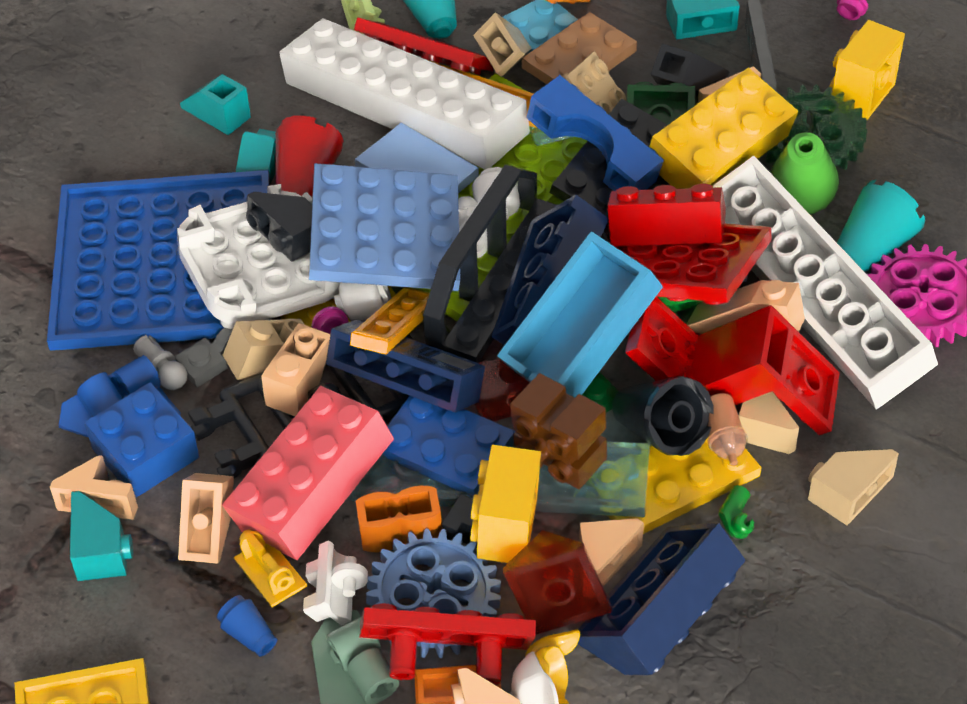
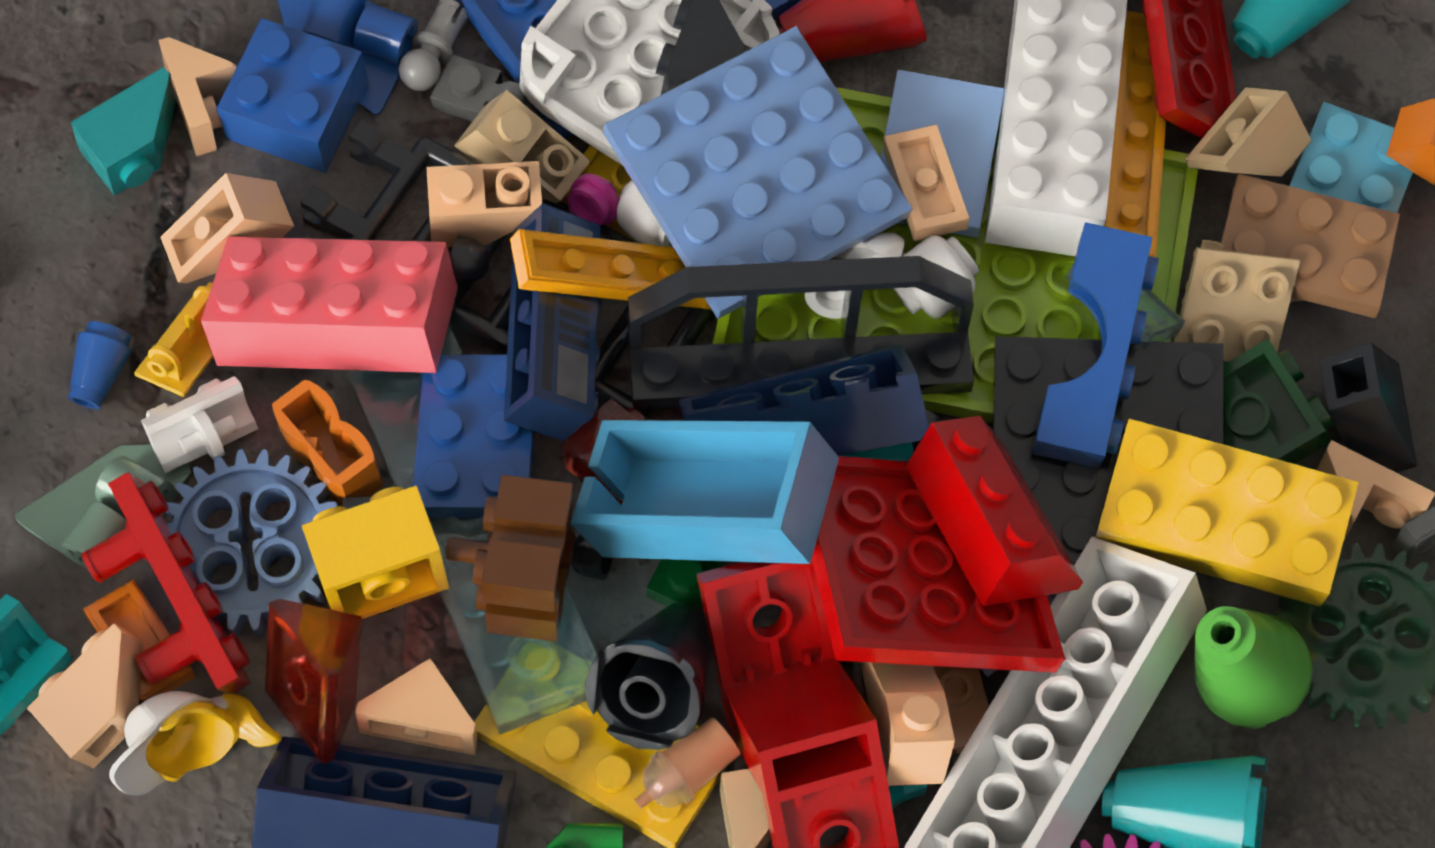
camera: 55 degrees right, 15 degrees up
none -> light nougat plate [882,124,970,241]

